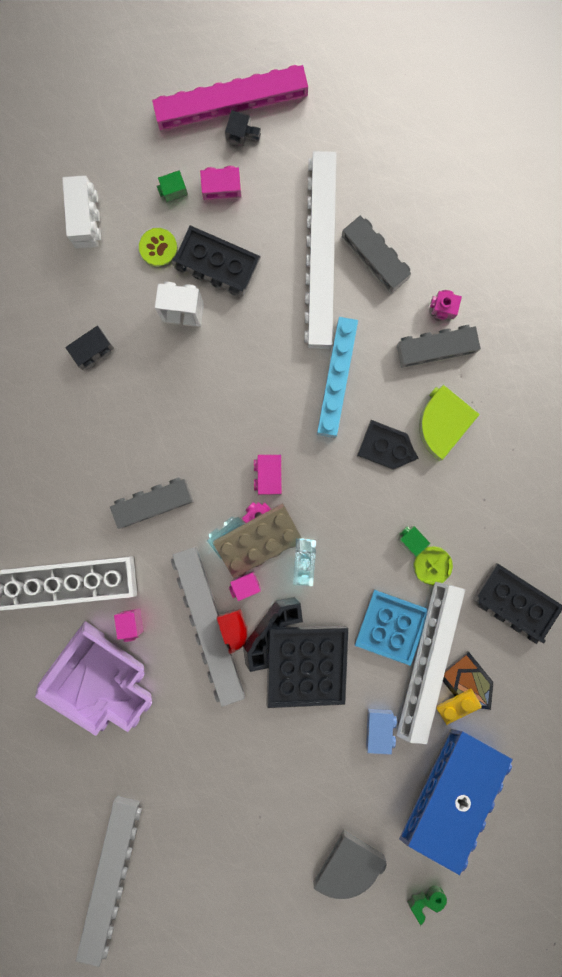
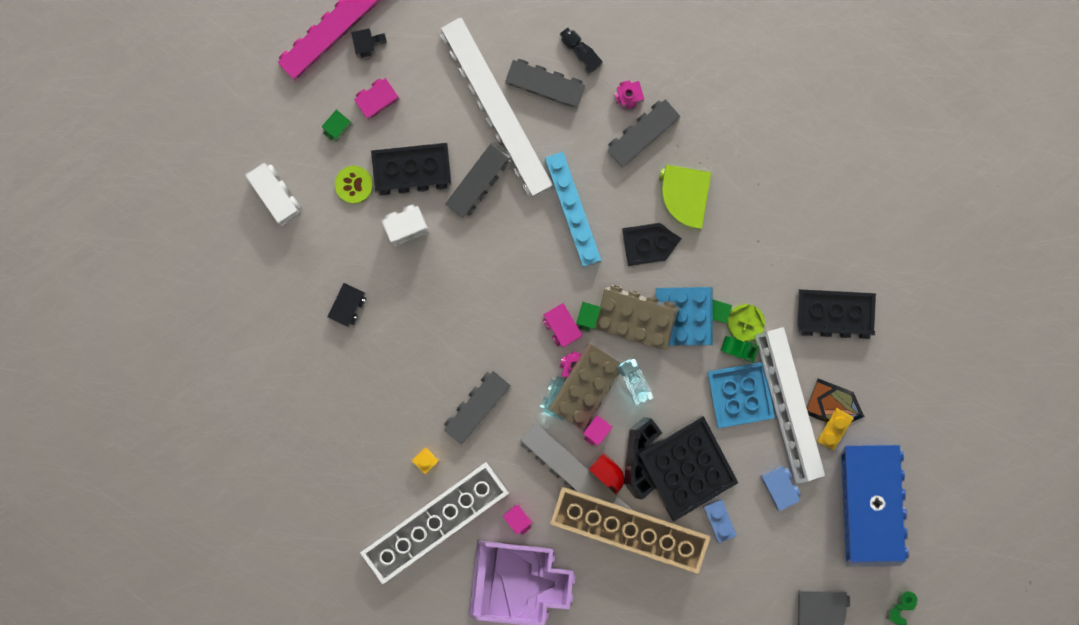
camera: 30 degrees left, 0 degrees up
none -> yellow brick [412,447,440,474]
none -> dark grey brick [445,142,512,218]
none -> tan brick [550,487,711,574]
none -> black piece [560,27,603,75]
none -> green brick [576,302,601,332]
none -> dark tan bracket [595,285,680,351]
none -> dark azure plate [656,287,713,346]
none -> medium blue brick [703,499,737,543]
none -> green leg [720,336,759,363]

